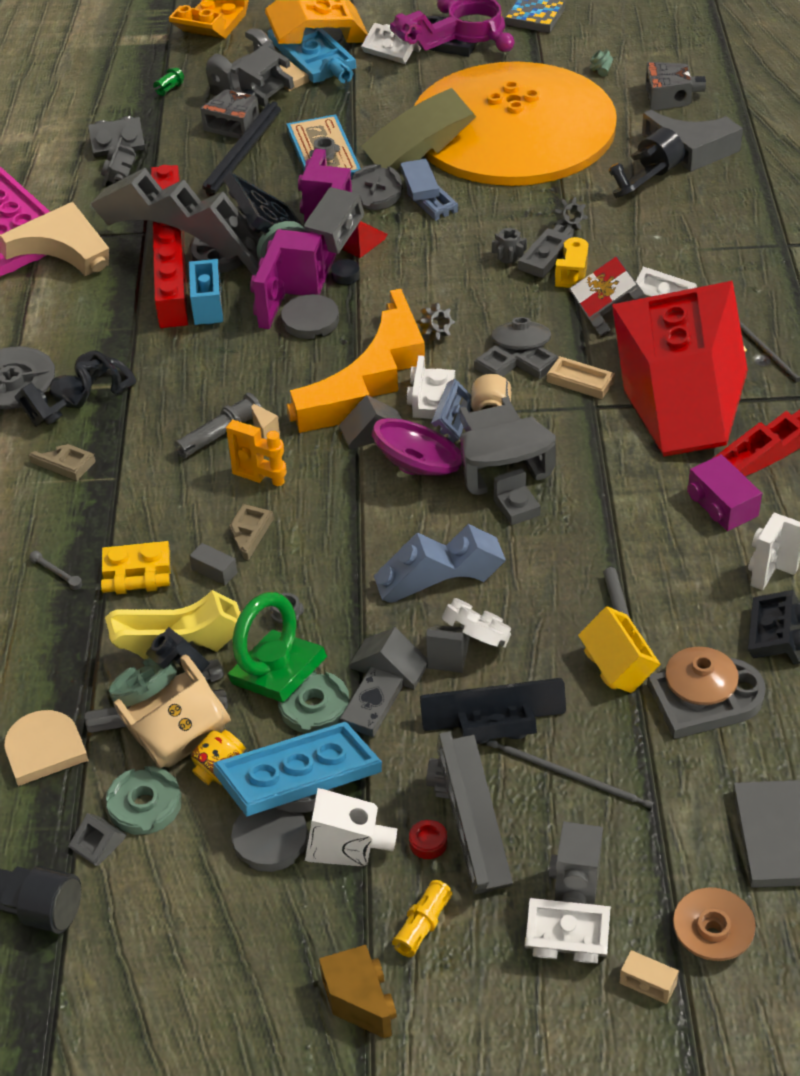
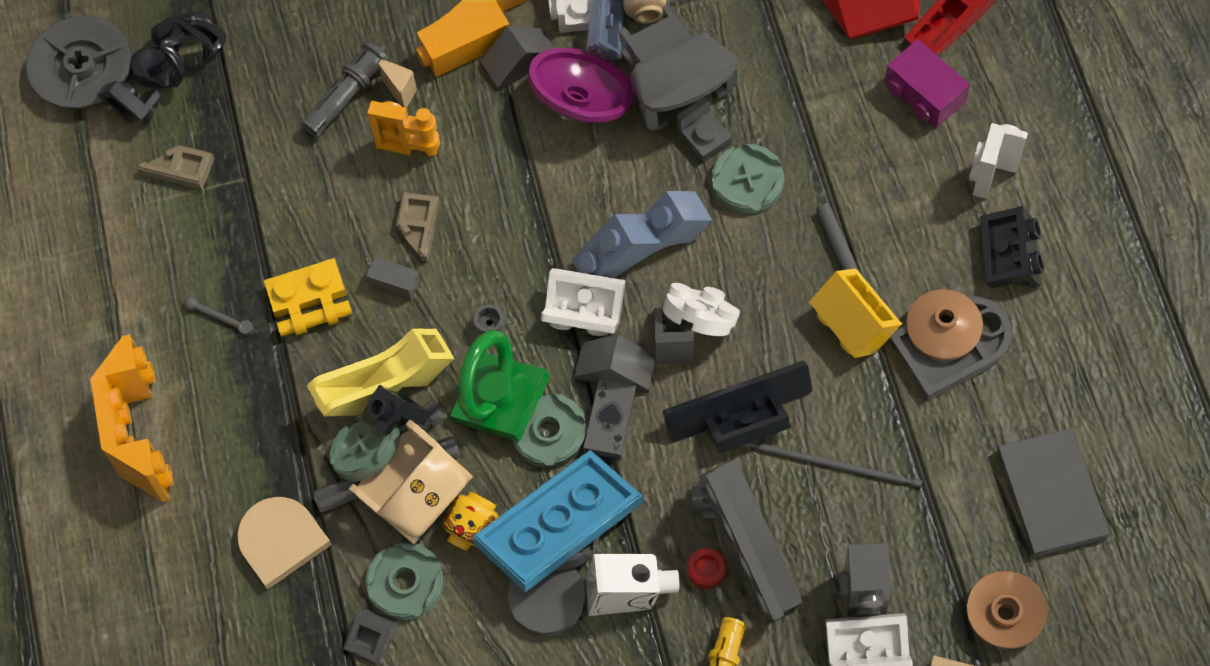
camera: 10 degrees left, 20 degrees up
none -> white bracket [541,268,626,336]
none -> sand green tile [712,144,785,214]

